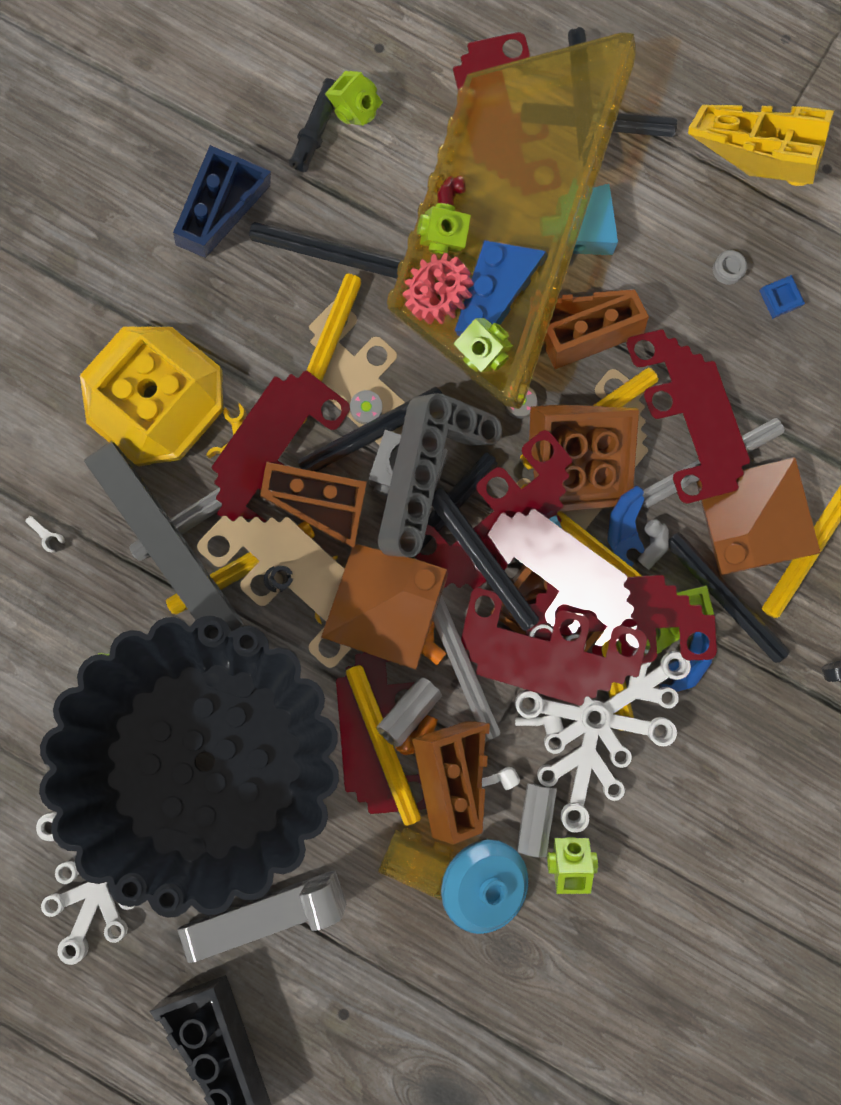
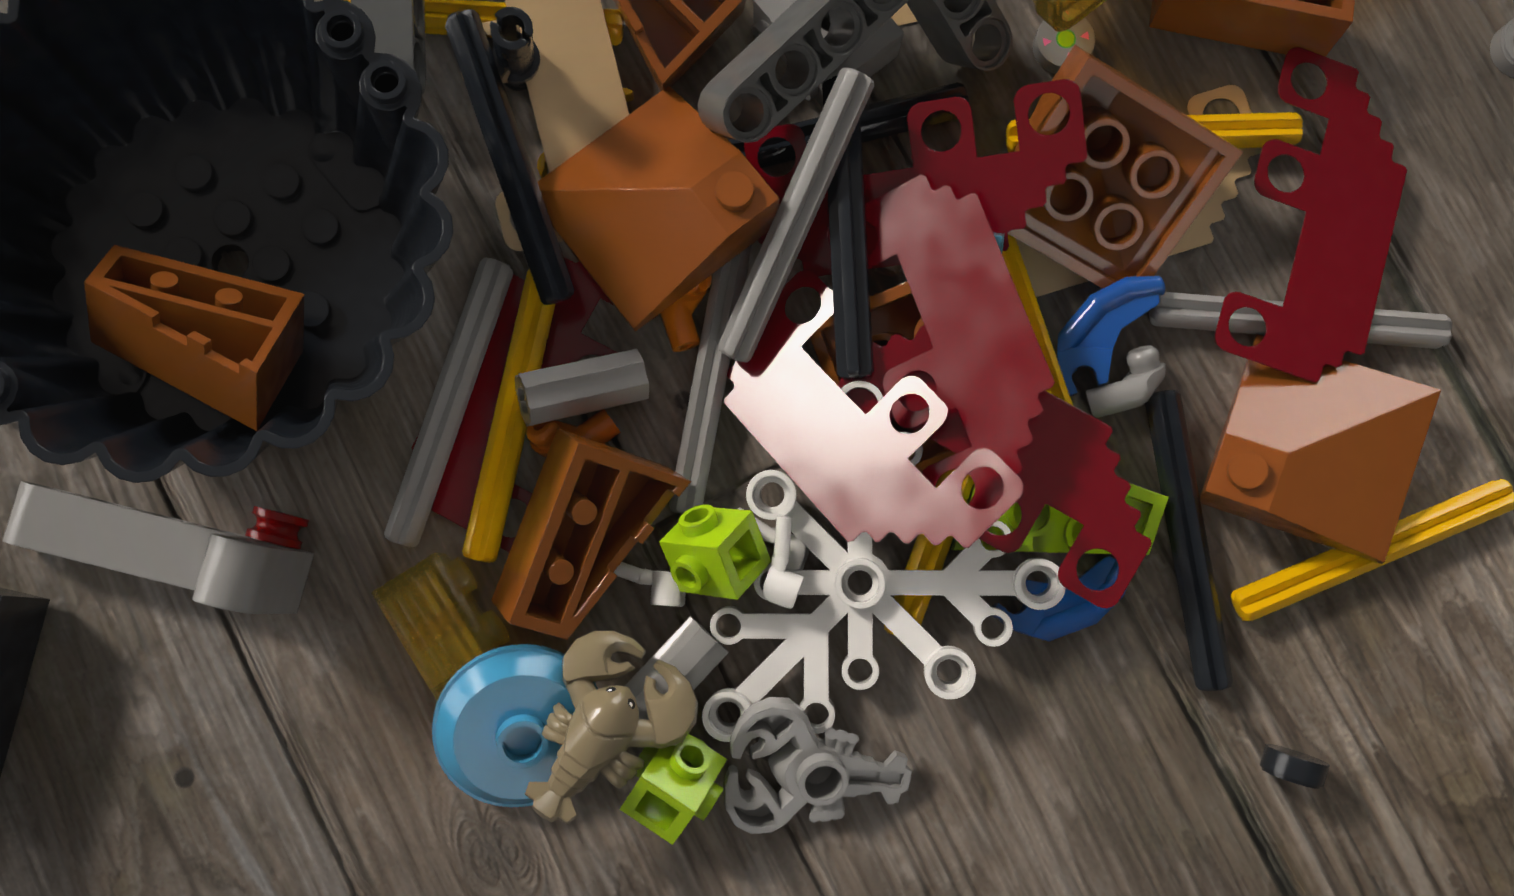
camera: 30 degrees right, 0 degrees up
none -> dark orange wedge [84,245,305,431]
none -> red bush [245,506,309,549]
none -> light grey axle [384,258,513,547]
none -> black axle [445,9,575,305]
none -> dark tan animal [525,631,698,825]
none -> lime brick [659,505,771,600]
none -> light grey axle [718,68,874,363]
none -> light grey animal [723,697,912,834]
none -> white hand [763,516,804,609]

